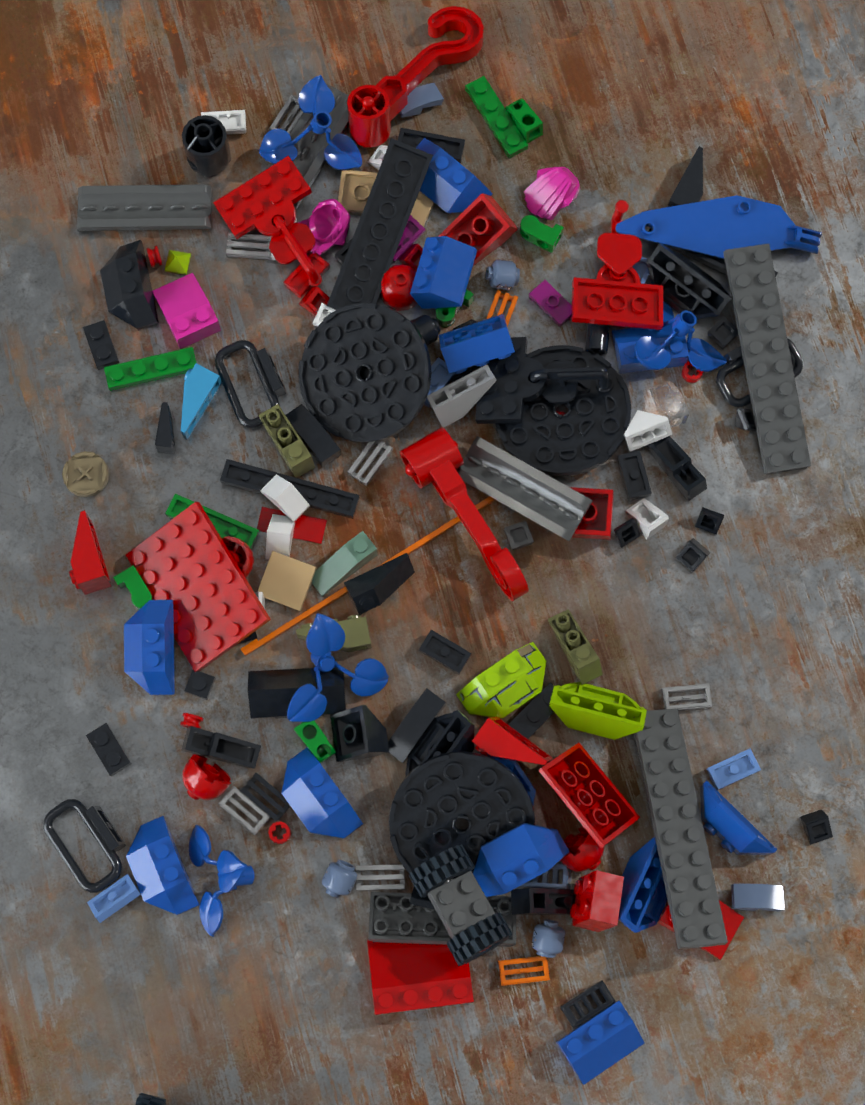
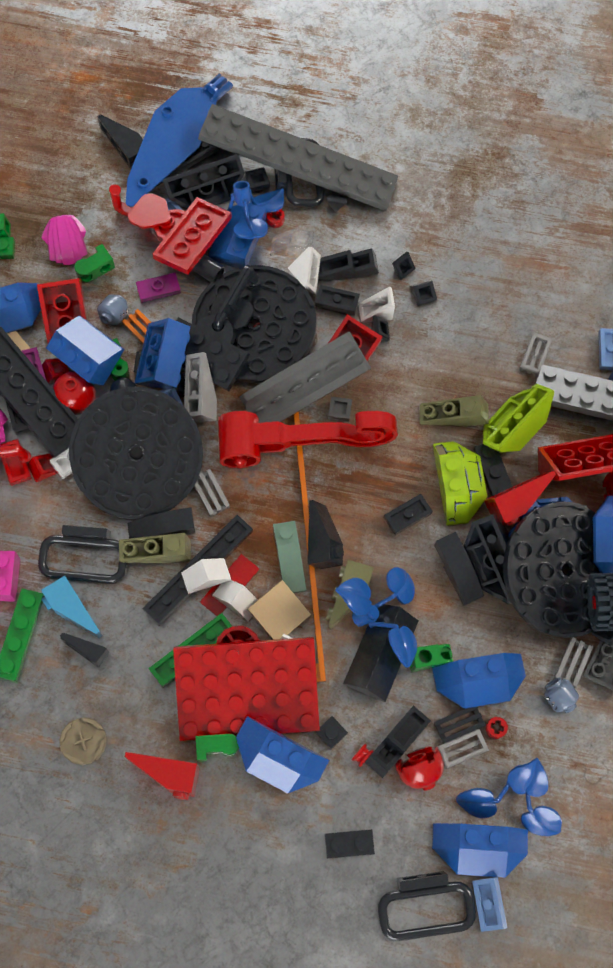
camera: 65 degrees left, 5 degrees down
black slope [330,705,389,762] -> none

